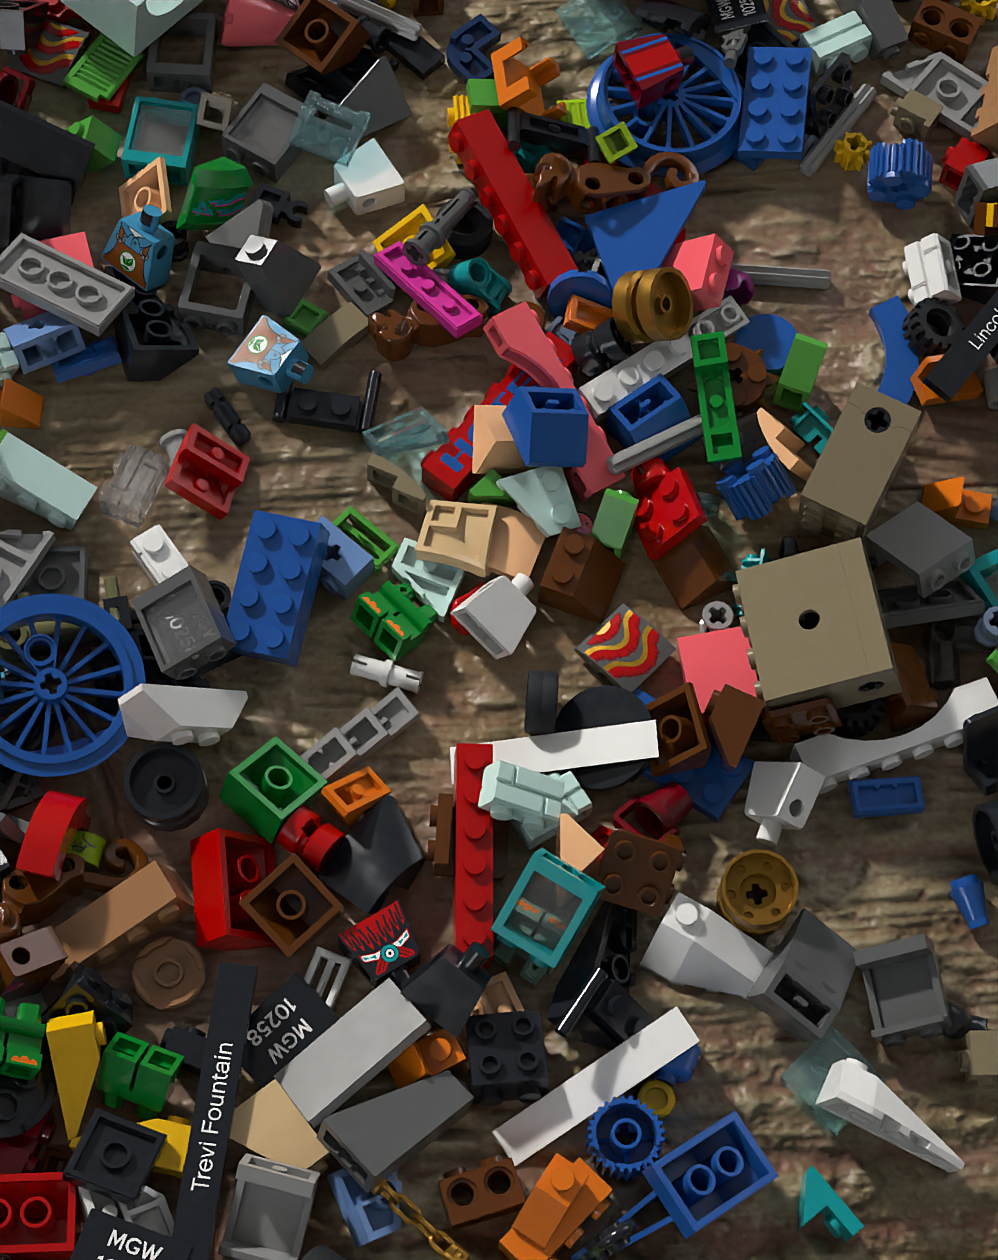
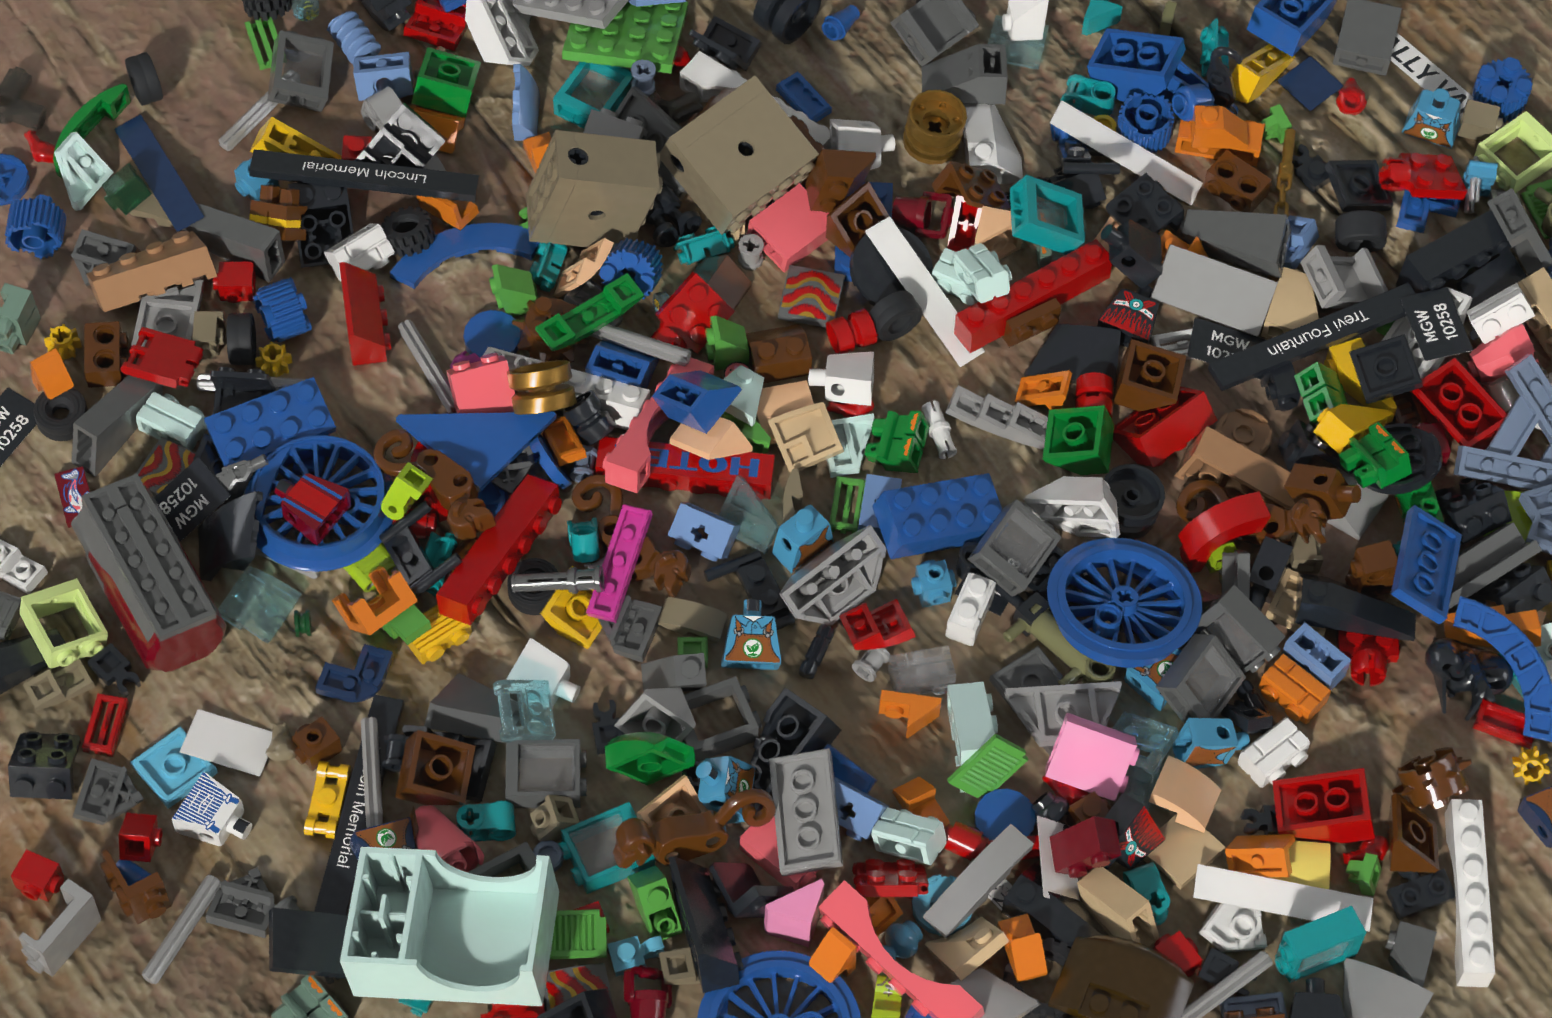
camera: 120 degrees left, 5 degrees down
none -> red plate [120,327,204,389]
none -> black tyre [227,313,256,365]
none -> dark green bush [294,609,312,637]
none -> red slope [339,262,391,366]
none -> teal piece [456,801,516,842]
none -> medium azure plate [607,936,665,977]
none -> reddish brown animal [613,789,776,869]
none -> medium blue brick [667,502,741,562]
none -> dark azure torso [772,505,834,574]
none -> light grey wedge [779,525,887,626]
none -> red wheel [826,308,877,354]
none -> orange slope [878,690,942,738]
none -> dark azure brick [911,560,956,608]
none -> teal piece [1060,74,1116,116]
none -> blue head [1172,83,1214,122]

